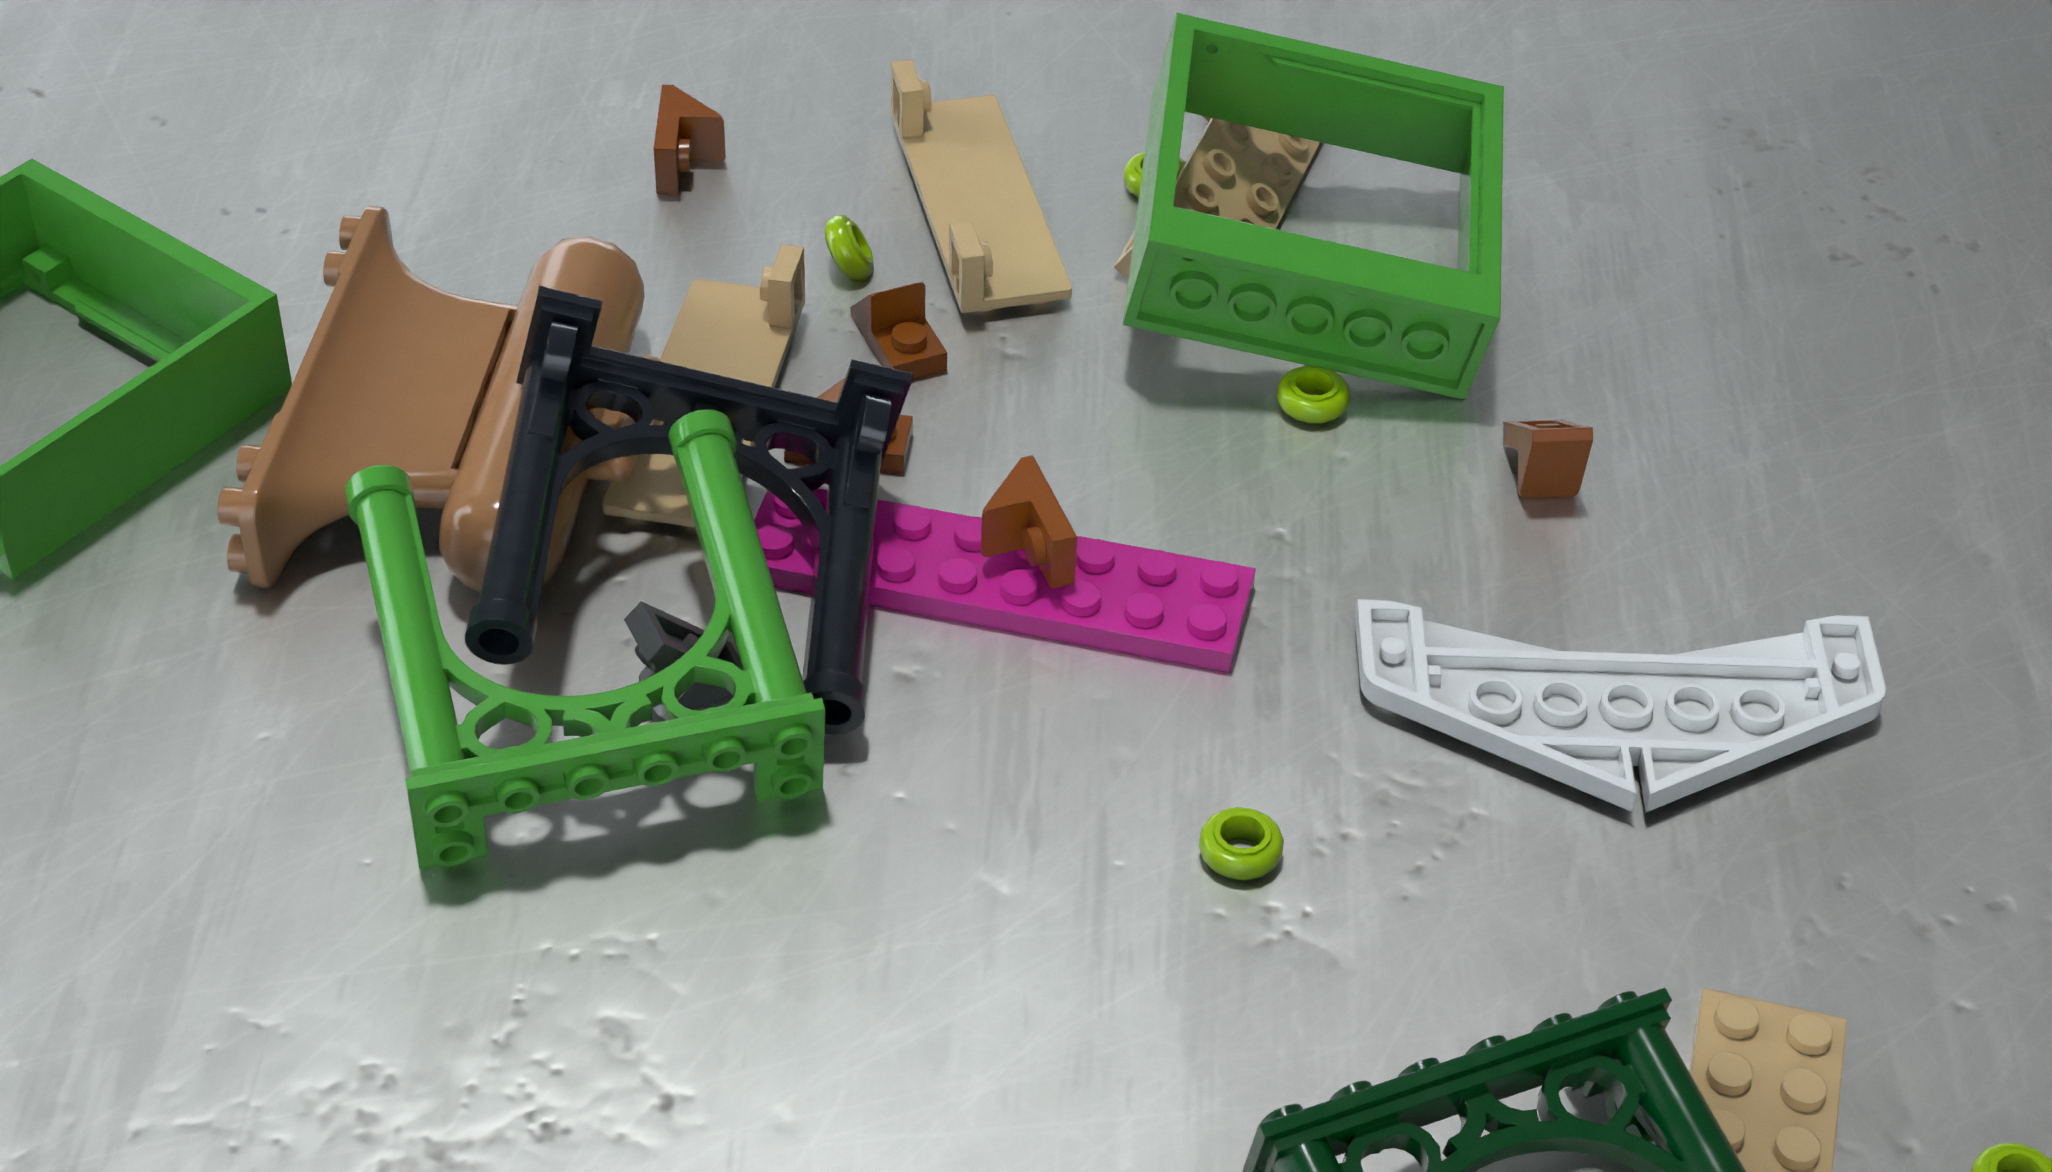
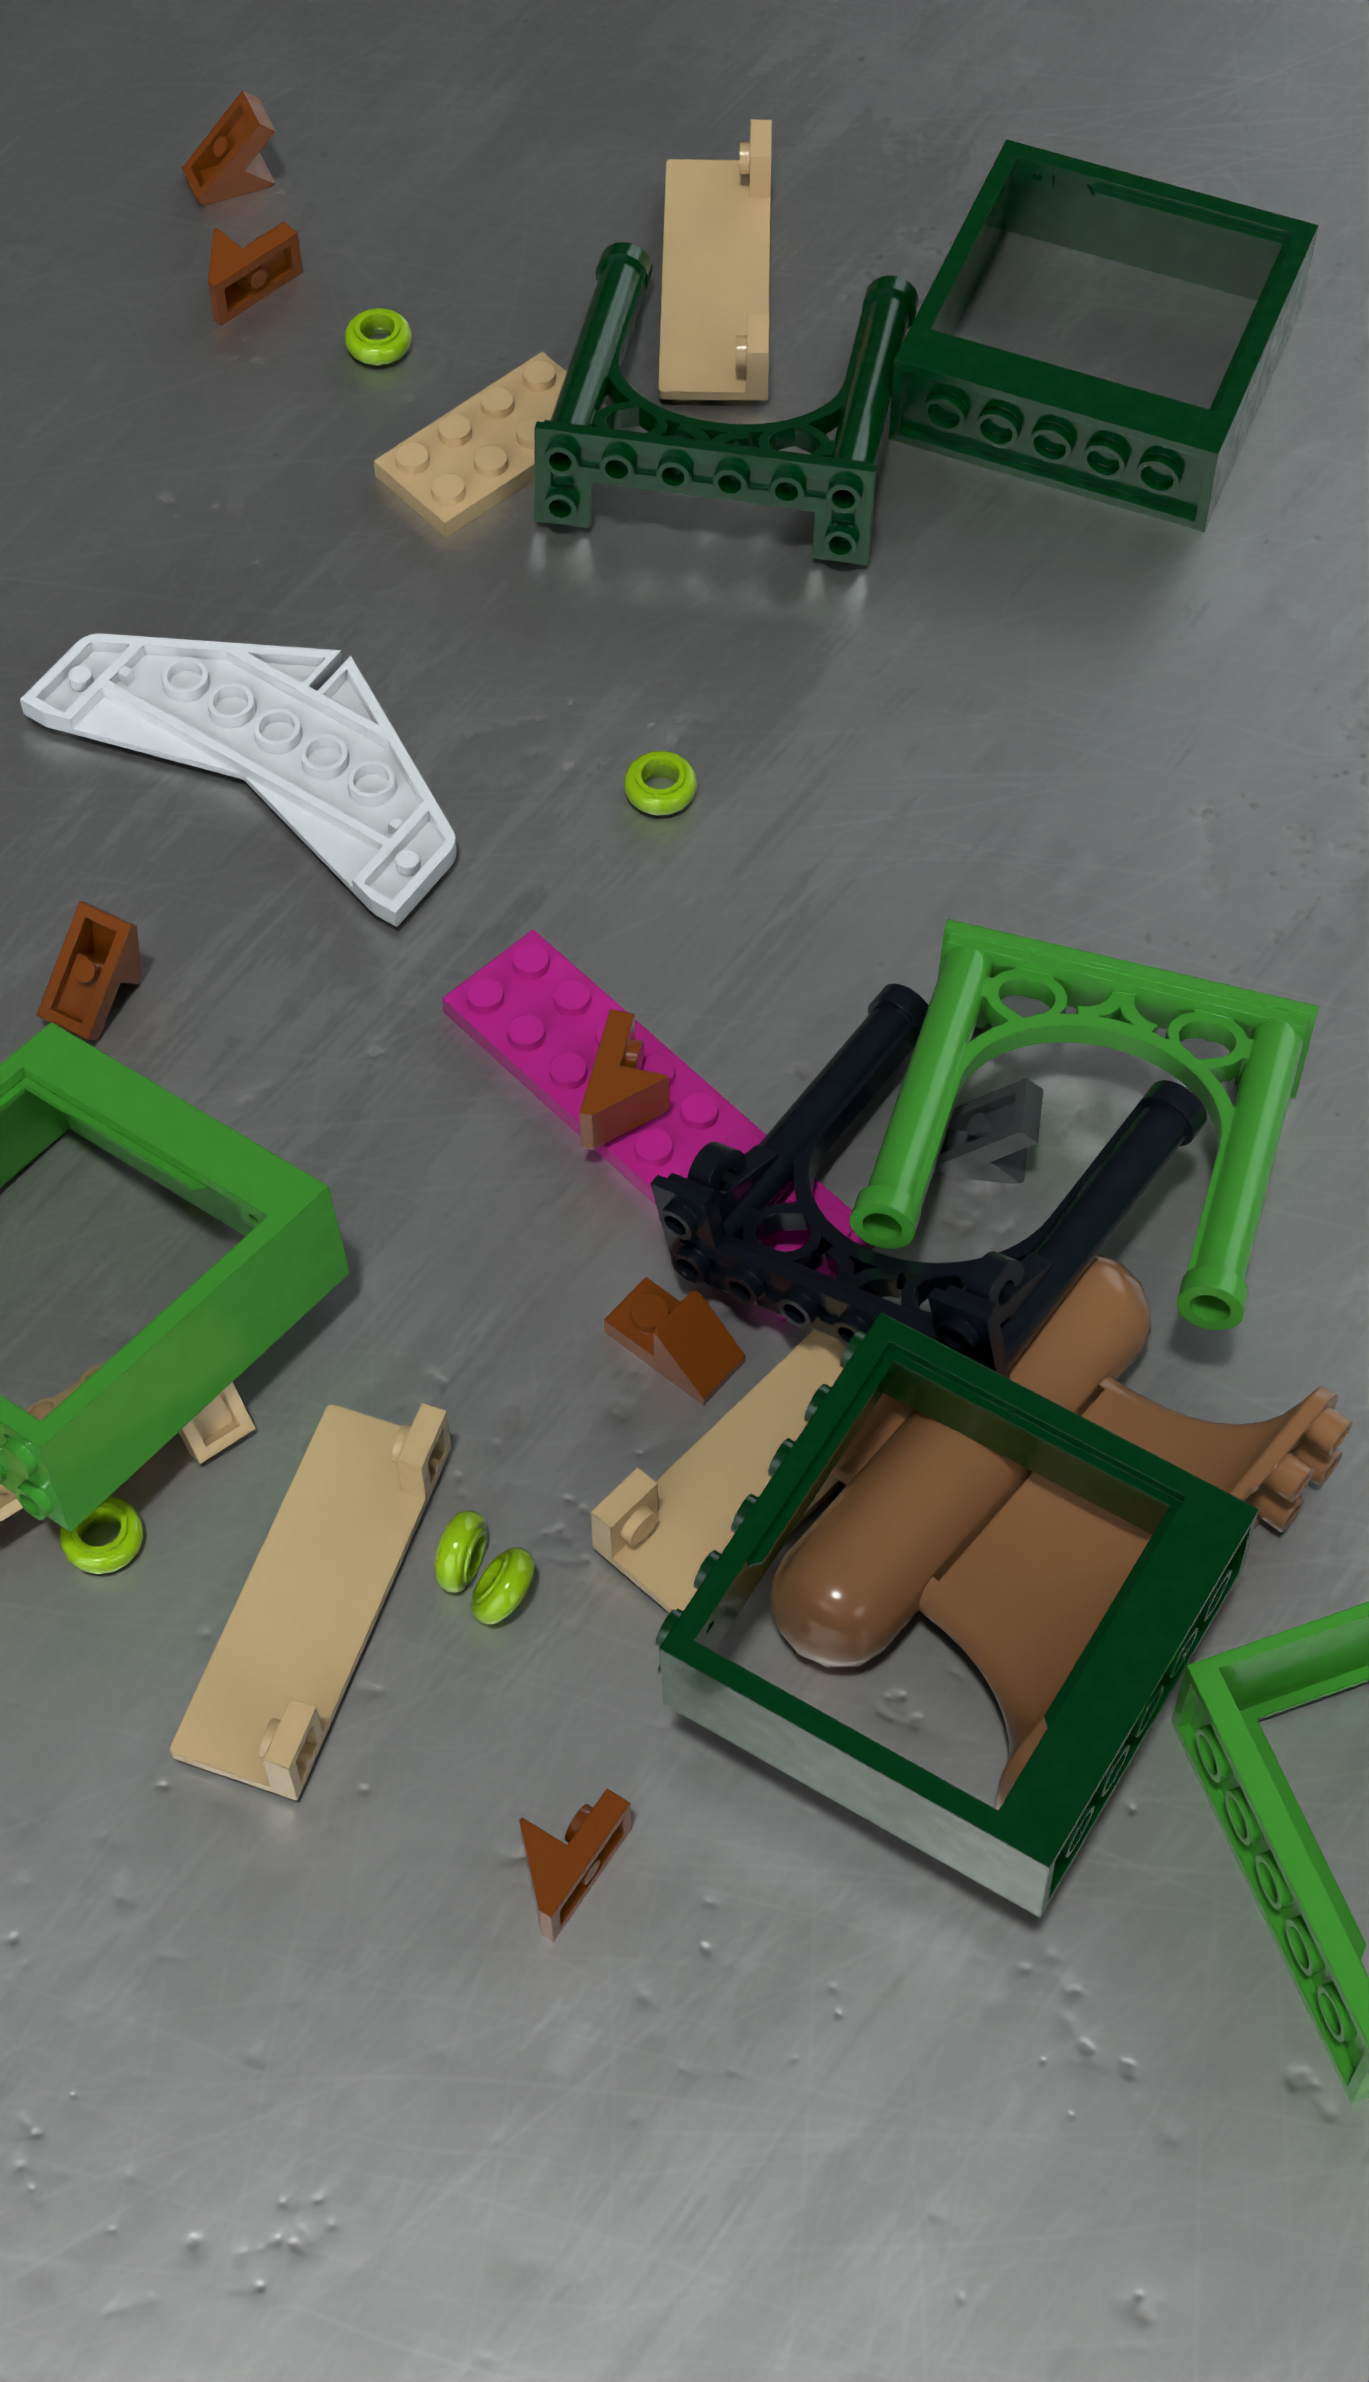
camera: 145 degrees left, 15 degrees up
dark orange slope [850,281,947,379] -> none
none -> lime piece [435,1510,487,1593]
none -> dark green door [655,1312,1259,1917]

